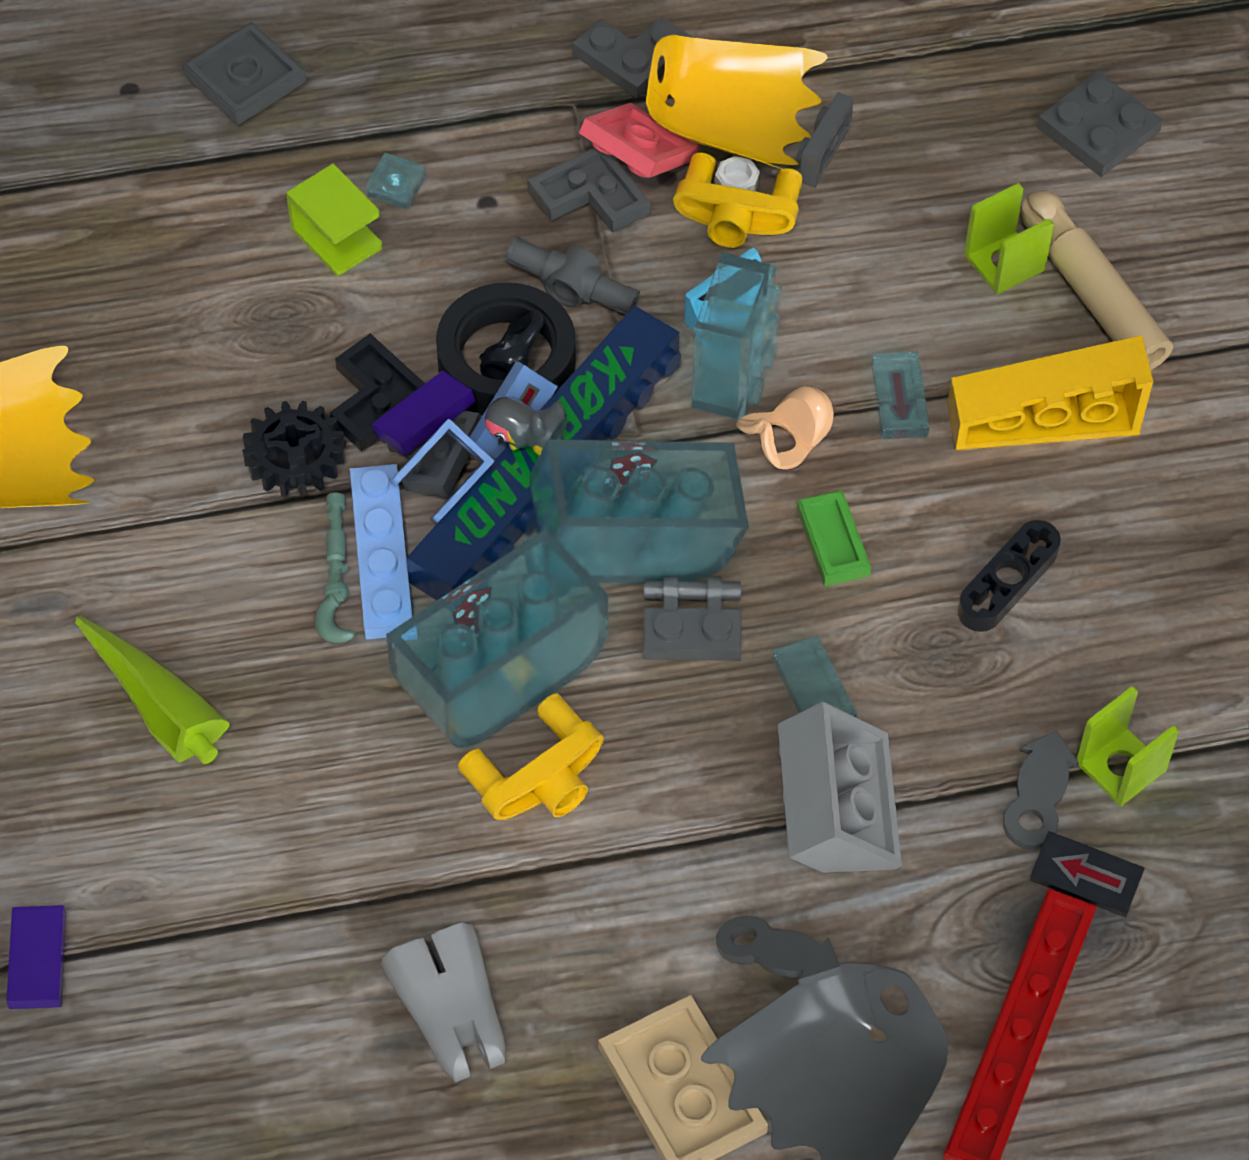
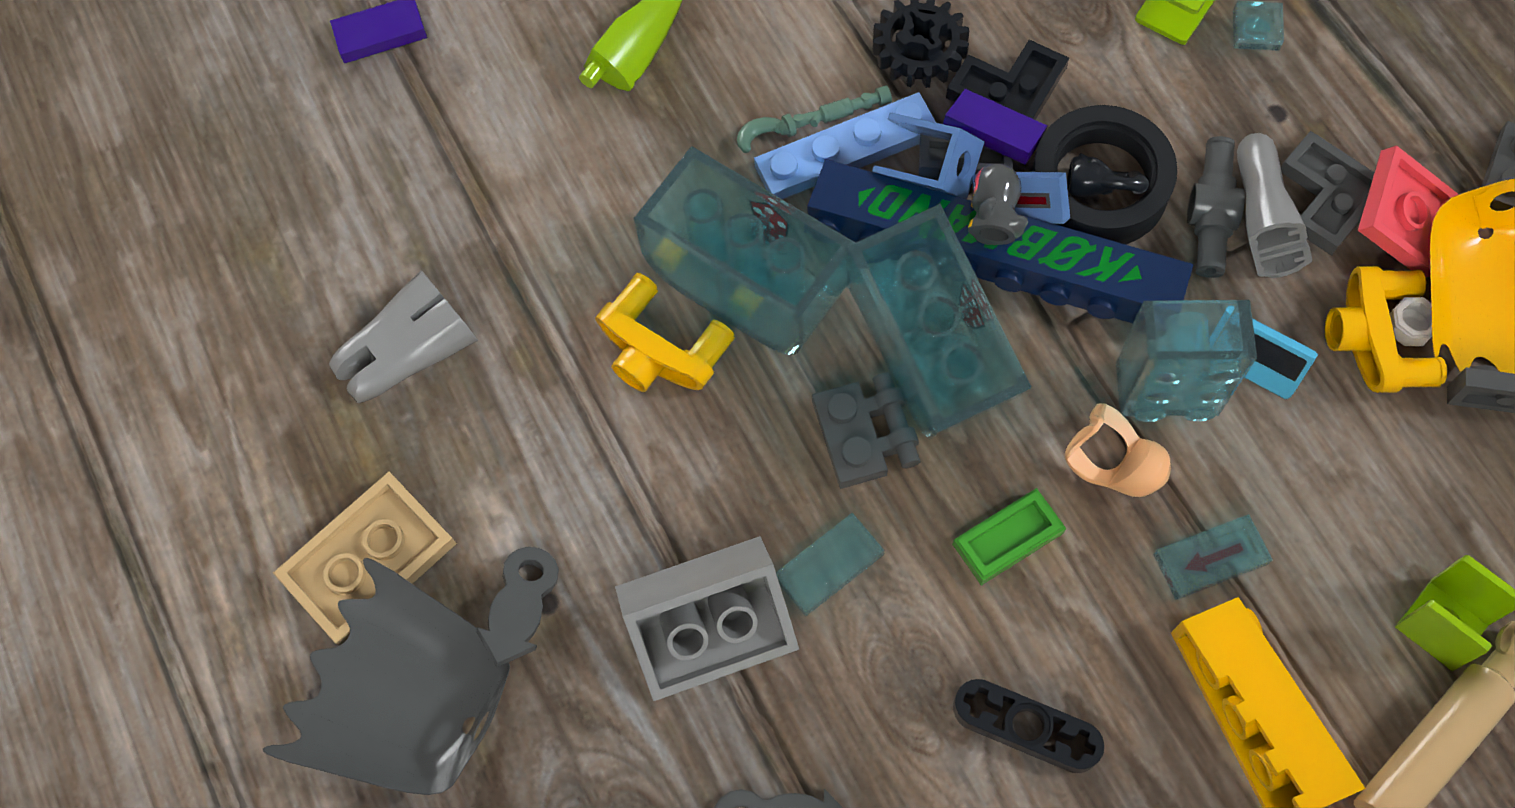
camera: 80 degrees right, 10 degrees up
none -> light grey piece [1237,133,1312,278]

